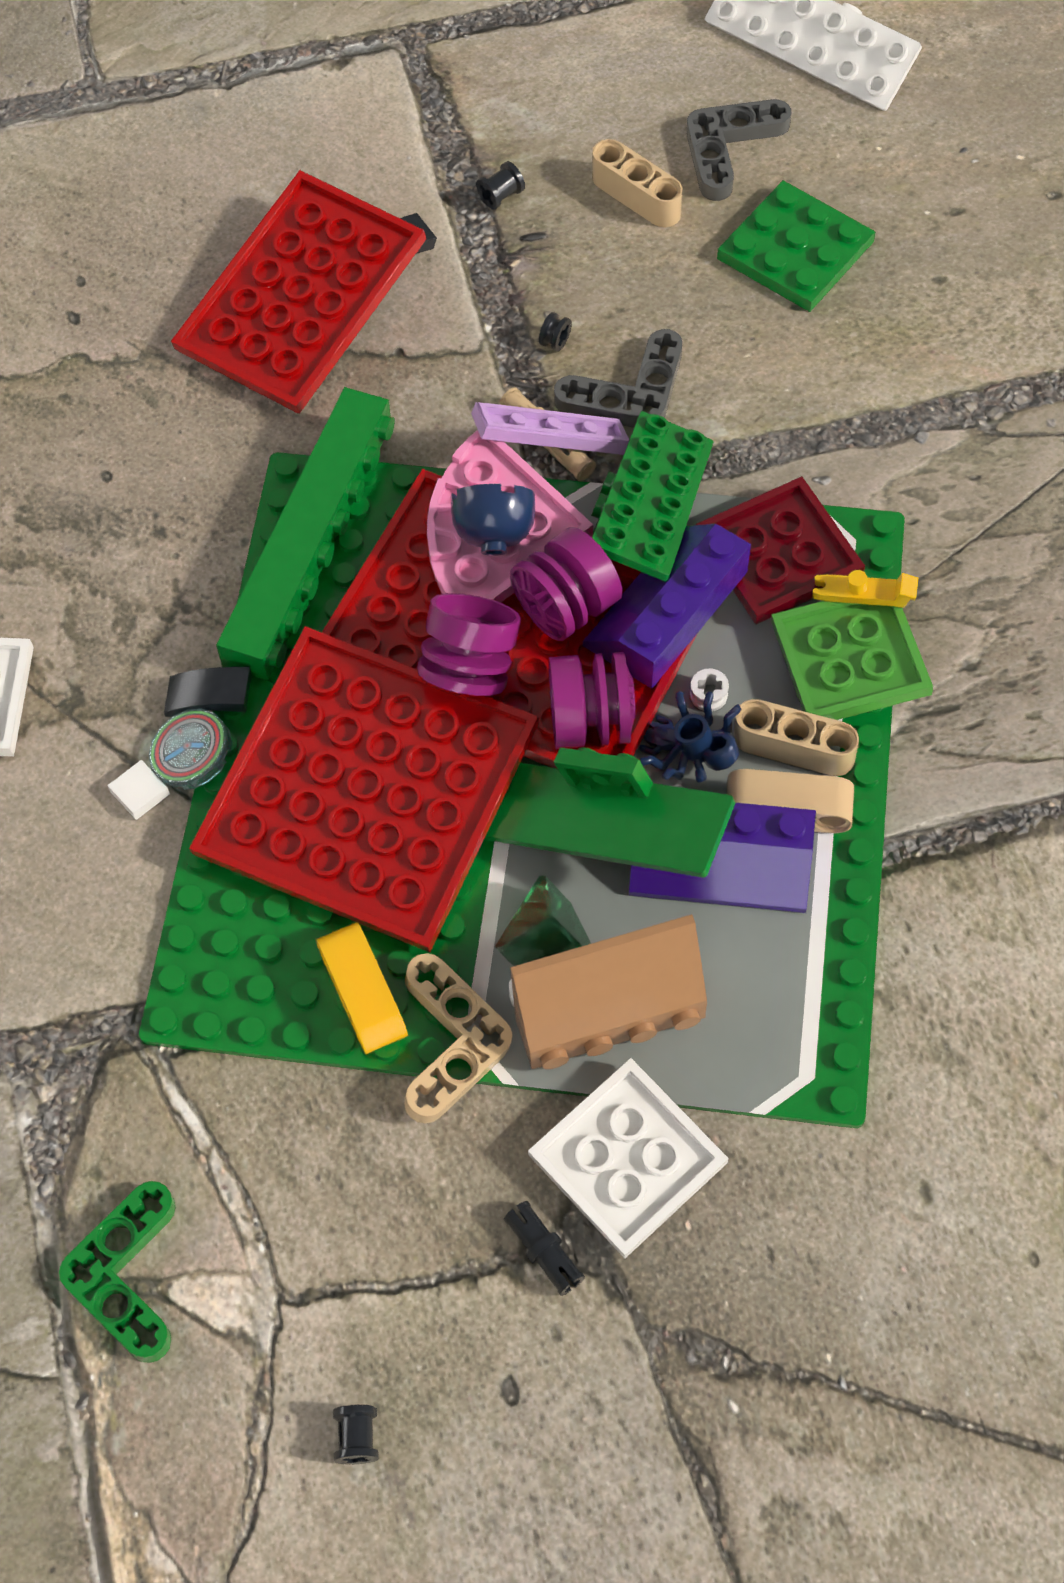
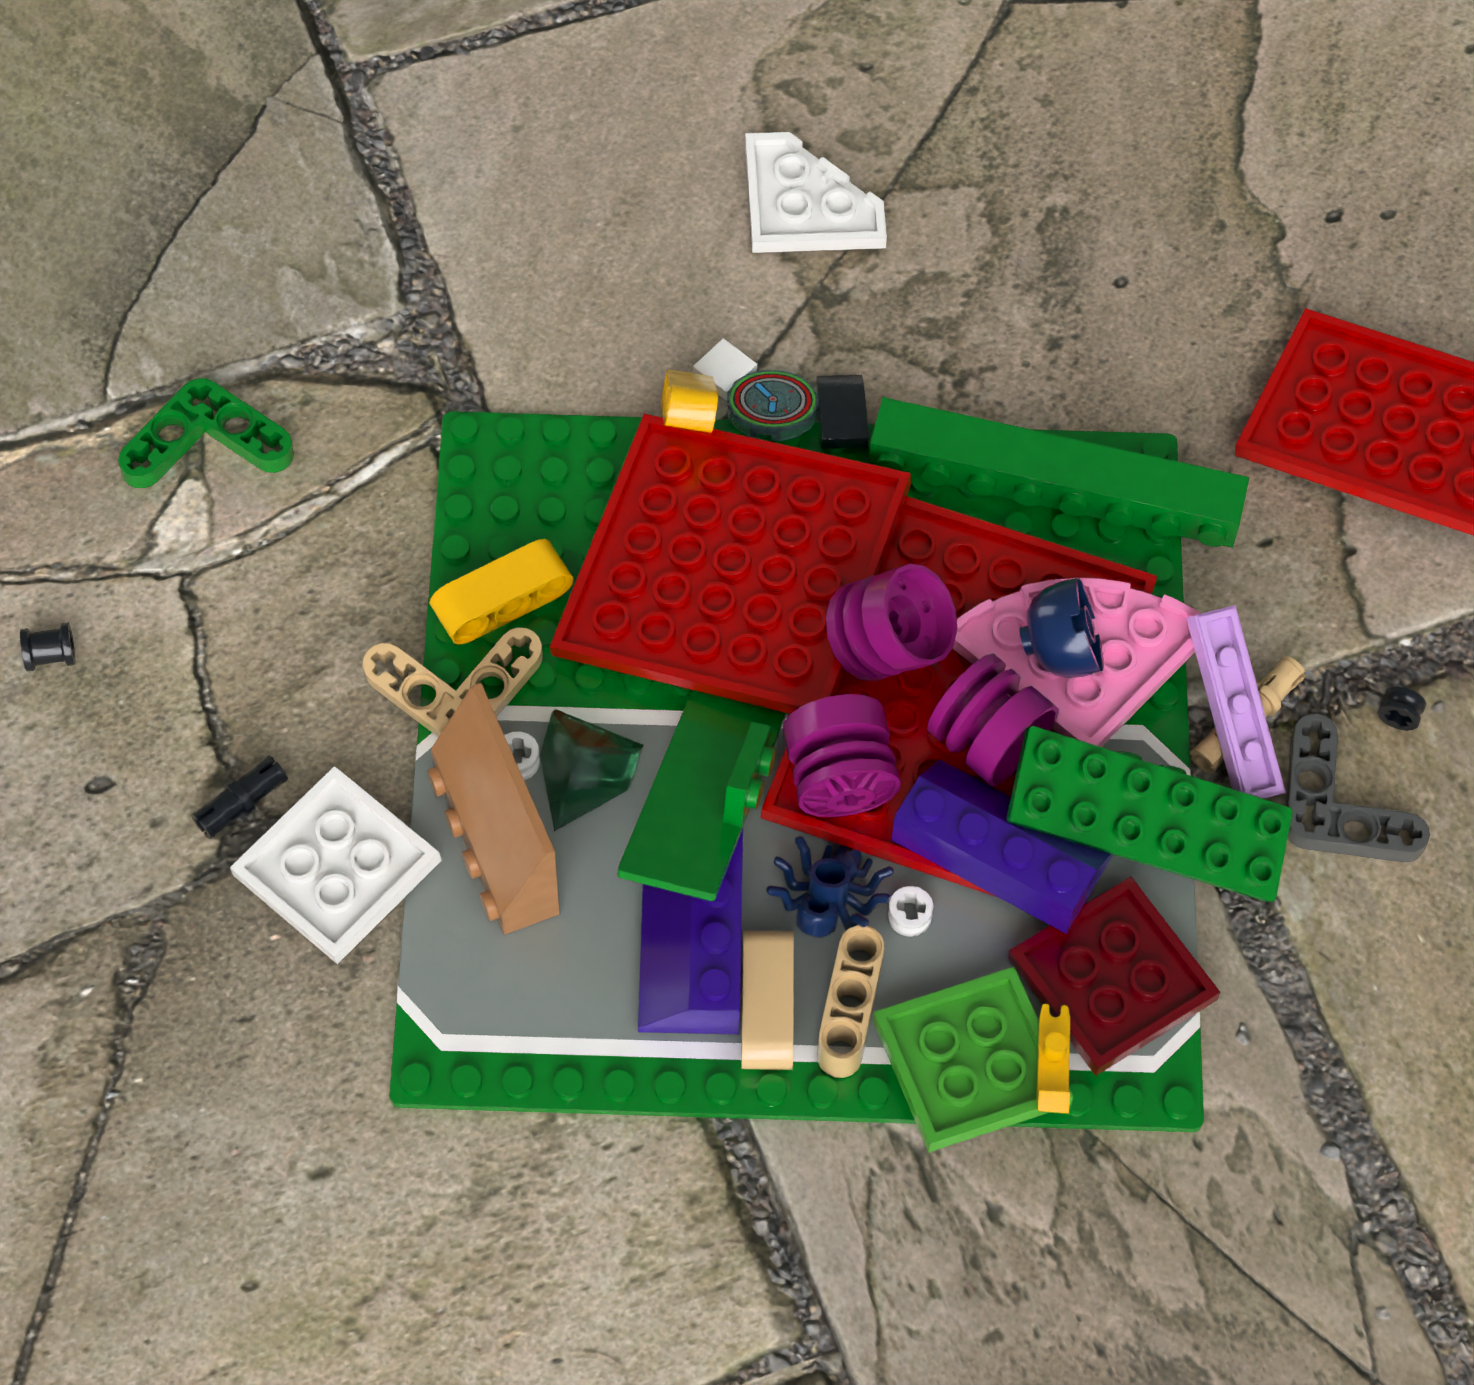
camera: 80 degrees right, 0 degrees up
none -> yellow beam [661,369,718,433]

